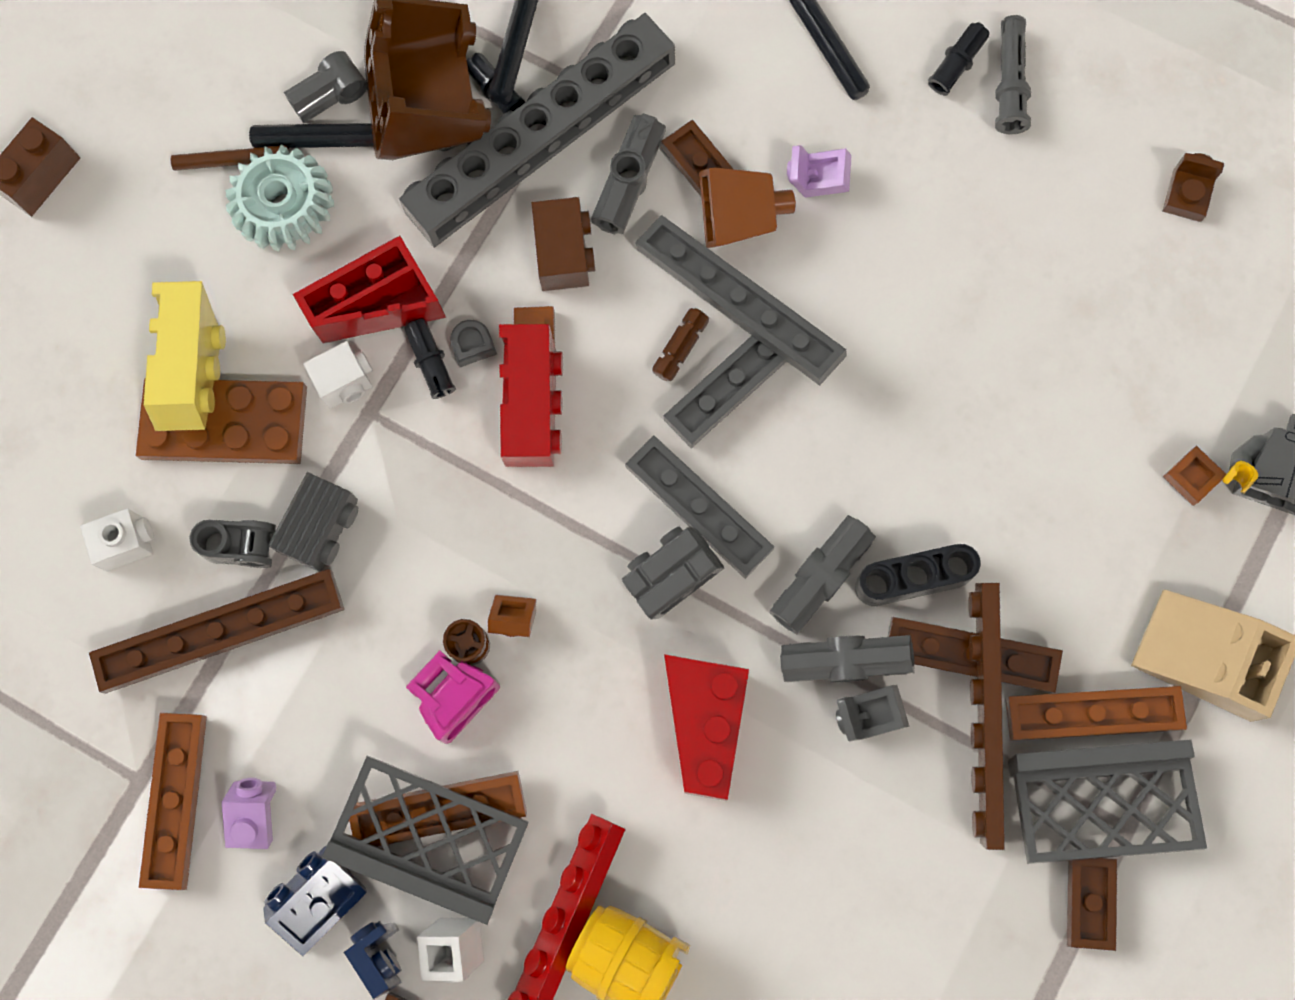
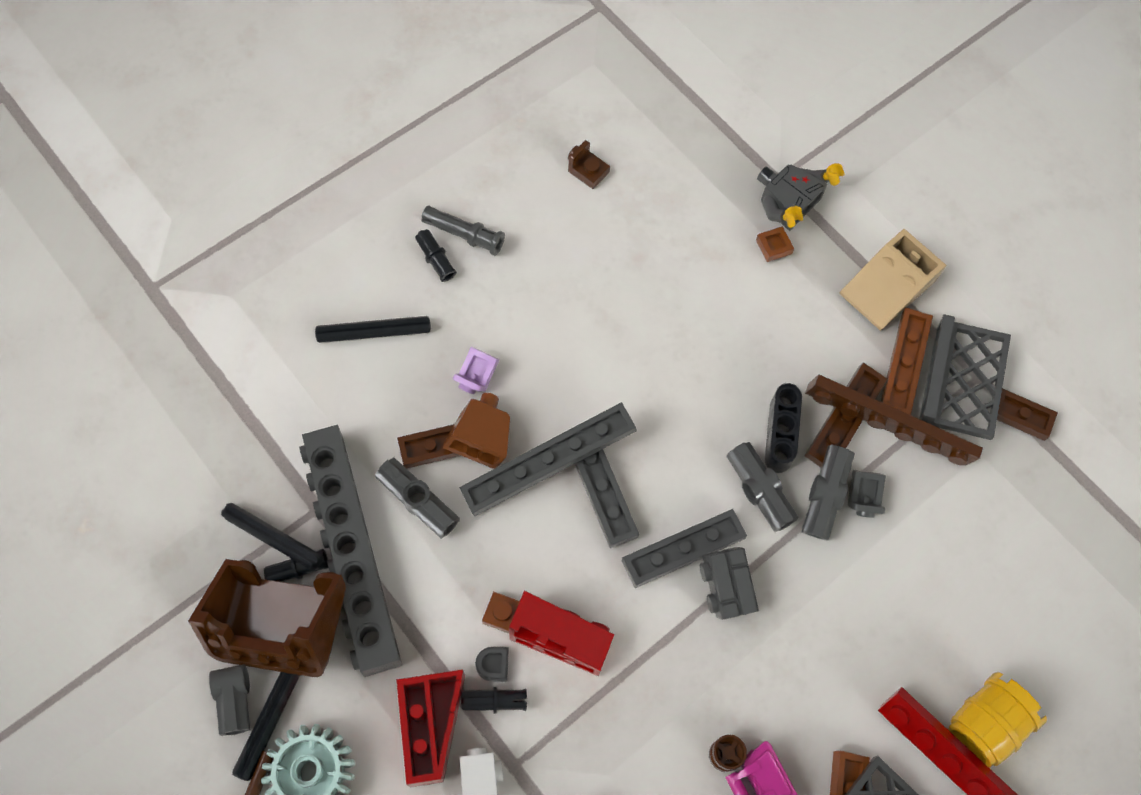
camera: 80 degrees left, 10 degrees down
dark orange plate [488,595,537,637] -> none
reddish brown brick [531,197,596,291] -> none
reddish brown axle [652,308,709,381] -> none
red wedge [664,654,749,801] -> none

